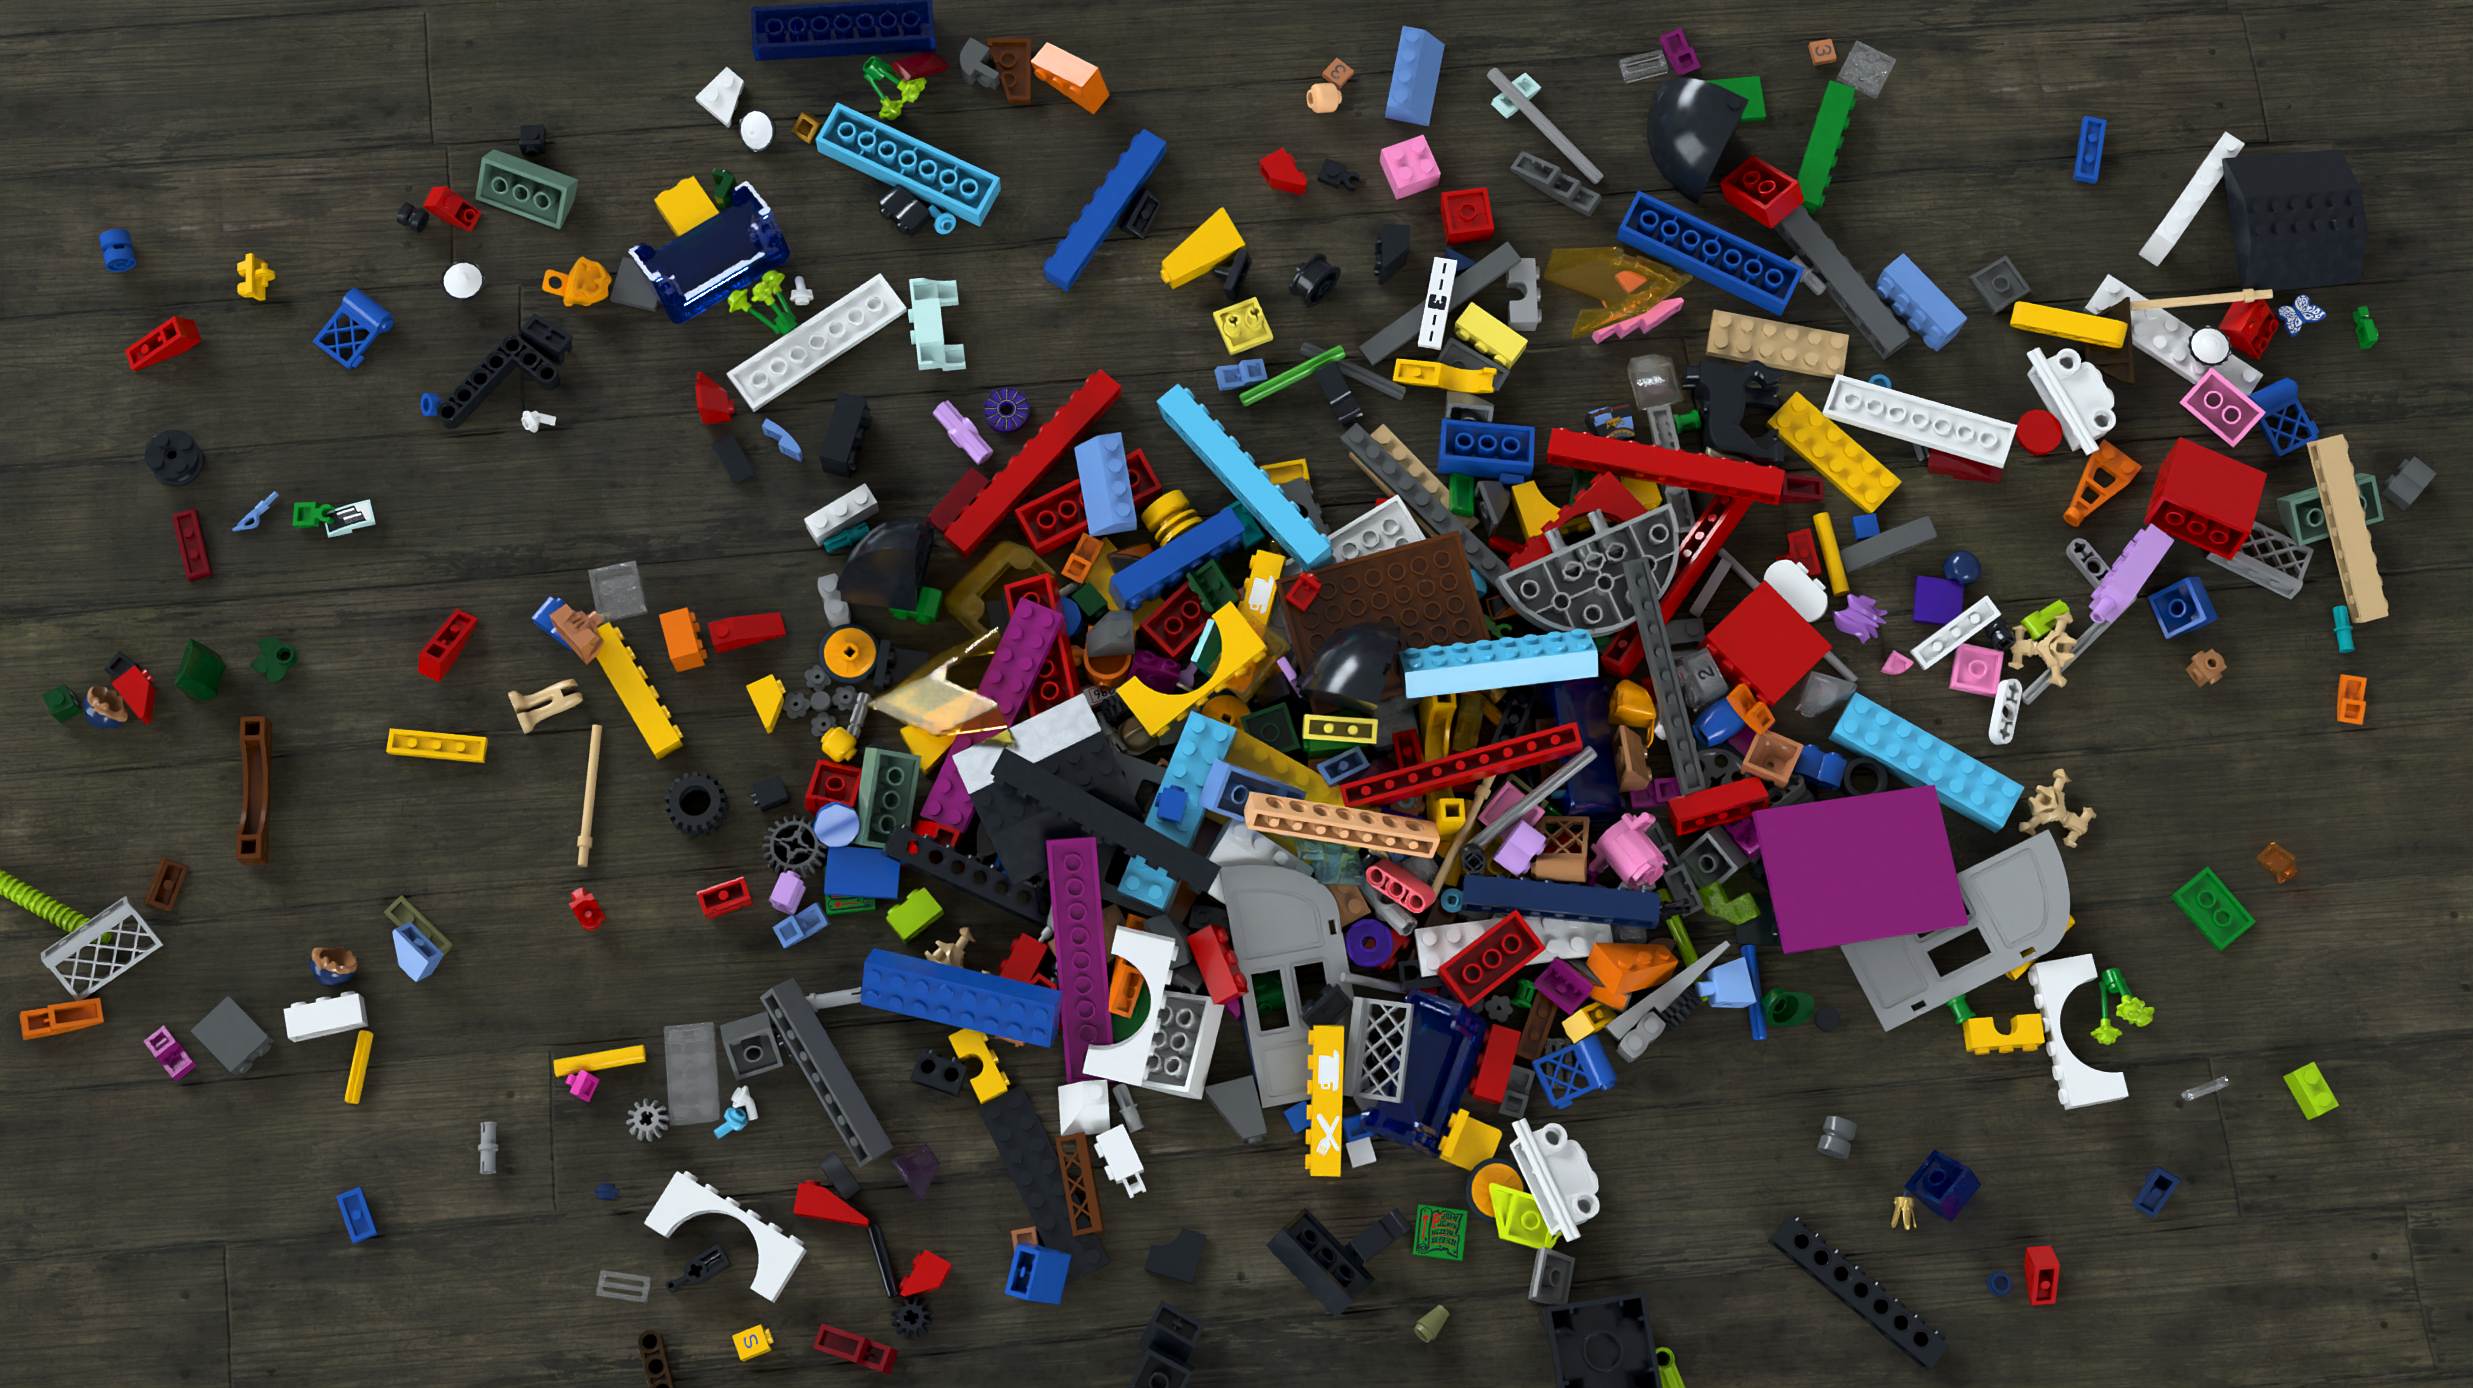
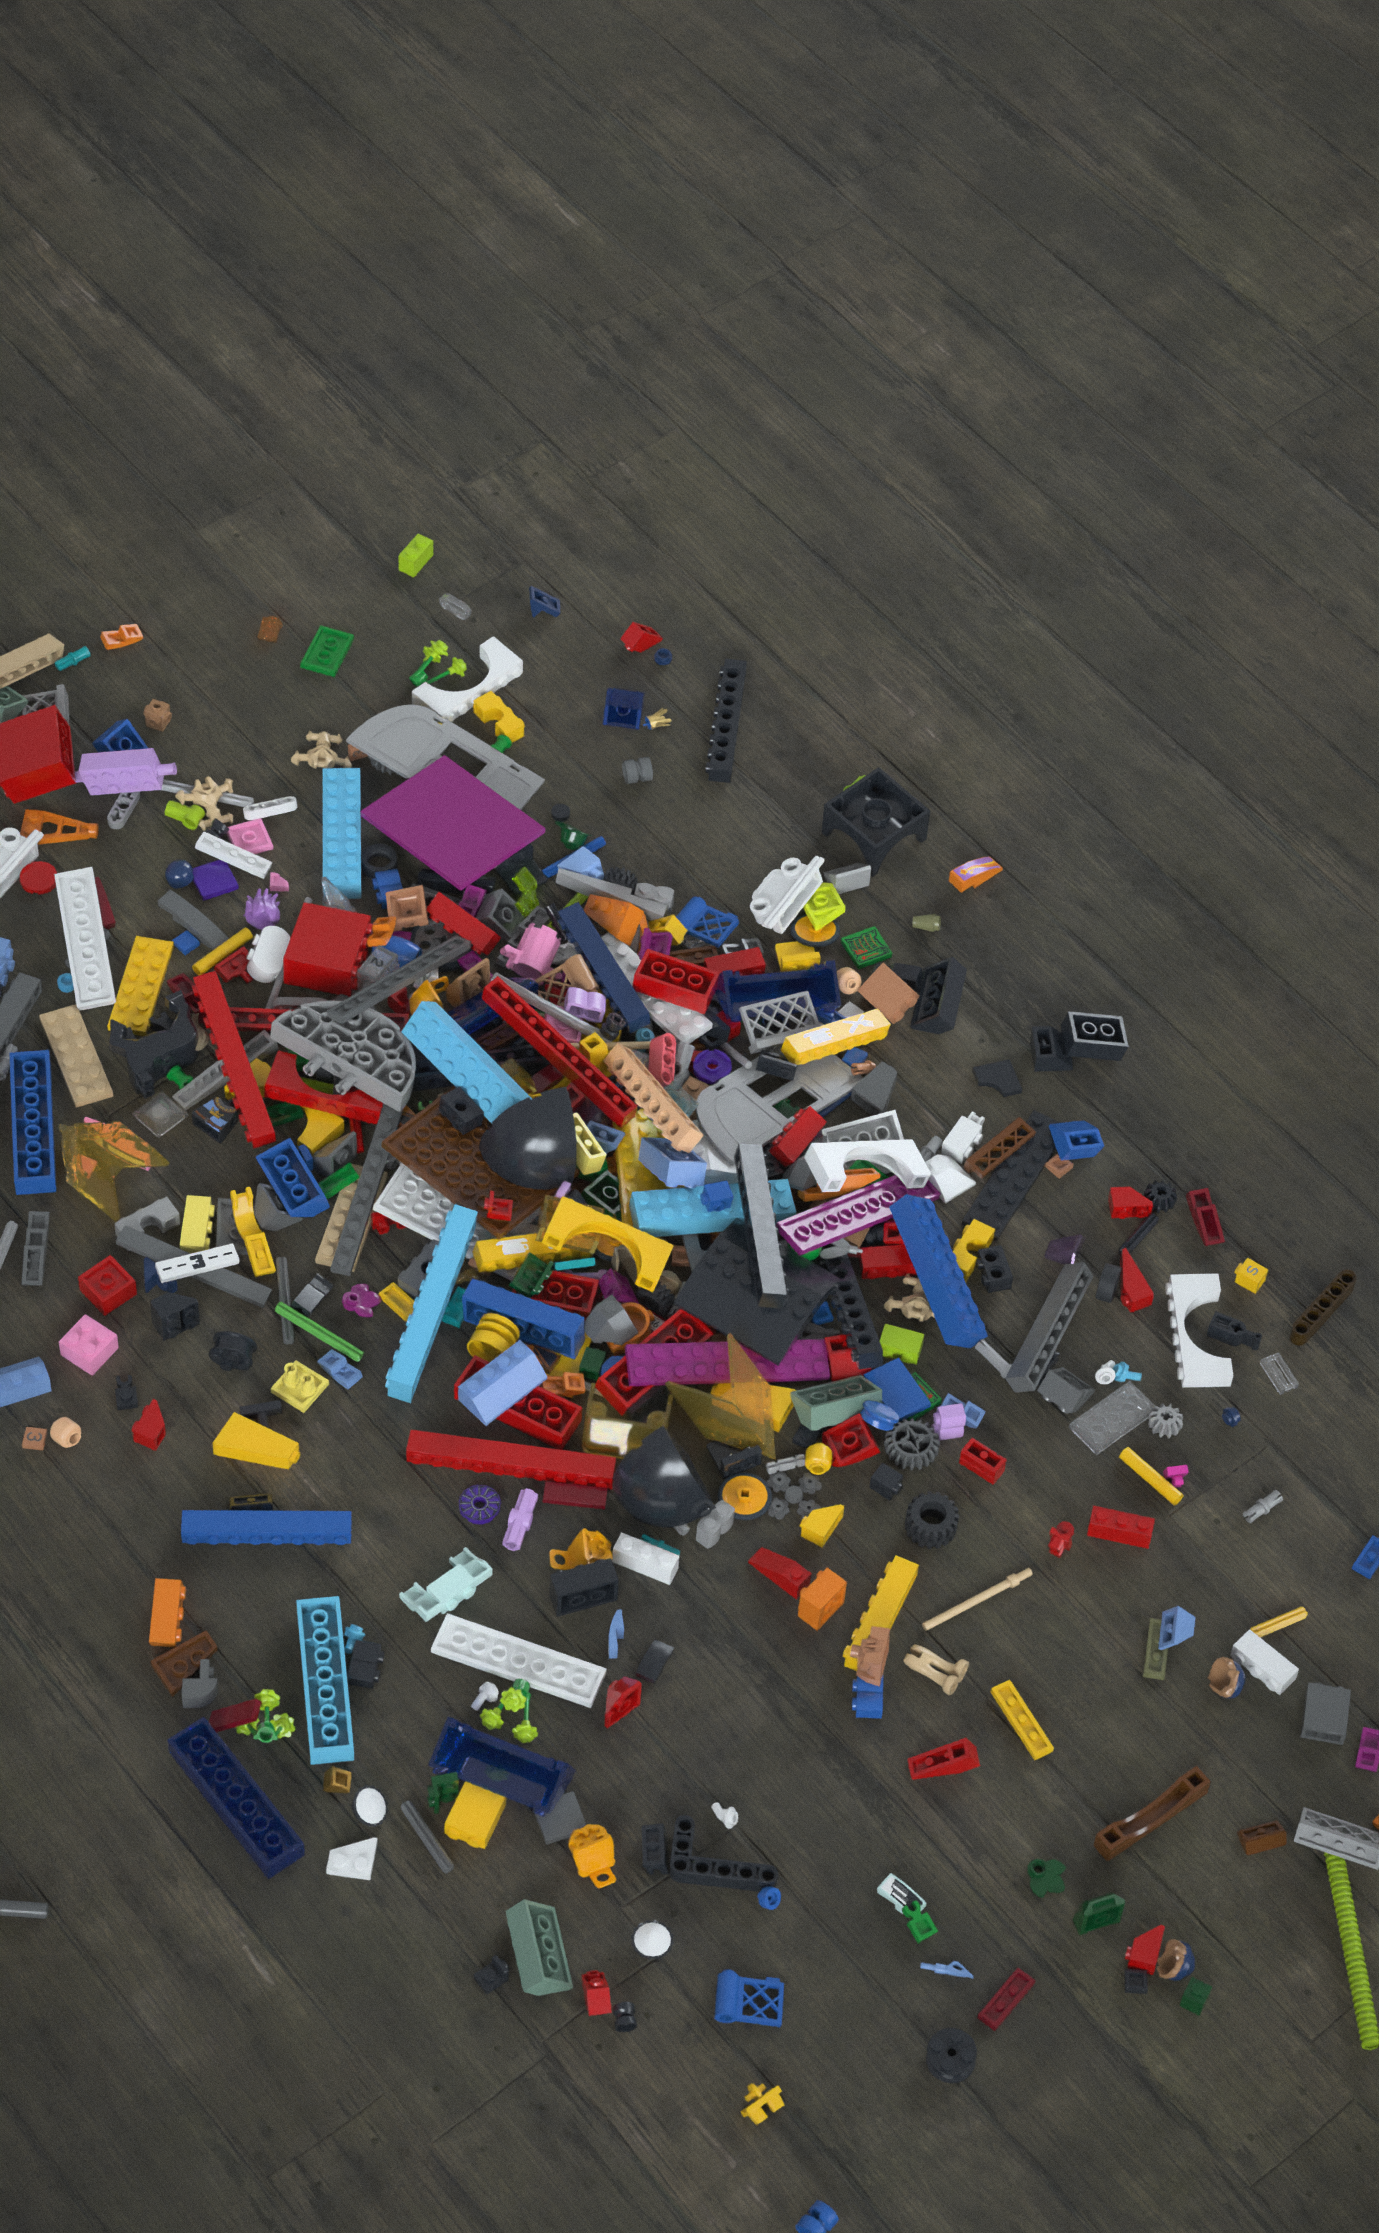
camera: 120 degrees left, 20 degrees down
red slope [125,316,201,371] -> none
clear brick [588,560,648,623] -> none
none -> magenta plate [342,1284,382,1317]
none -> dark grey axle [401,1800,454,1874]
none -> black brick [439,1087,484,1135]
none -> light orange piece [549,1528,613,1570]
none -> light nougat head [834,967,862,995]
none -> nougat pin [851,1060,876,1076]
none -> nougat brick [857,963,920,1024]
none -> red brick [1087,1505,1155,1549]

